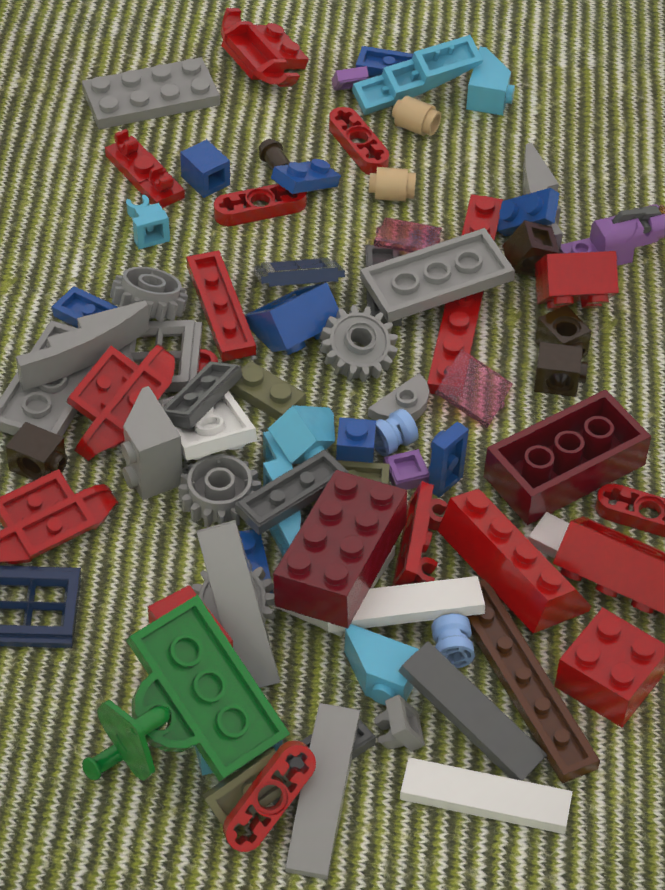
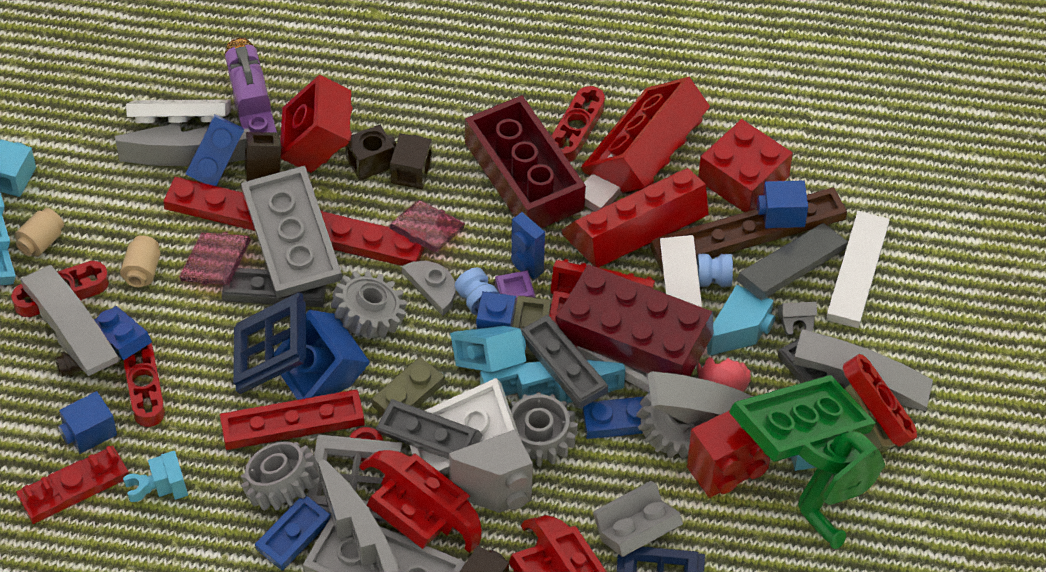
camera: 85 degrees left, 5 degrees up
none -> light grey slope [20,265,119,376]
none -> white plate [126,99,231,123]
none -> light grey bracket [593,481,683,557]
none -> coral hair [697,357,751,392]
none -> blue brick [757,180,808,228]

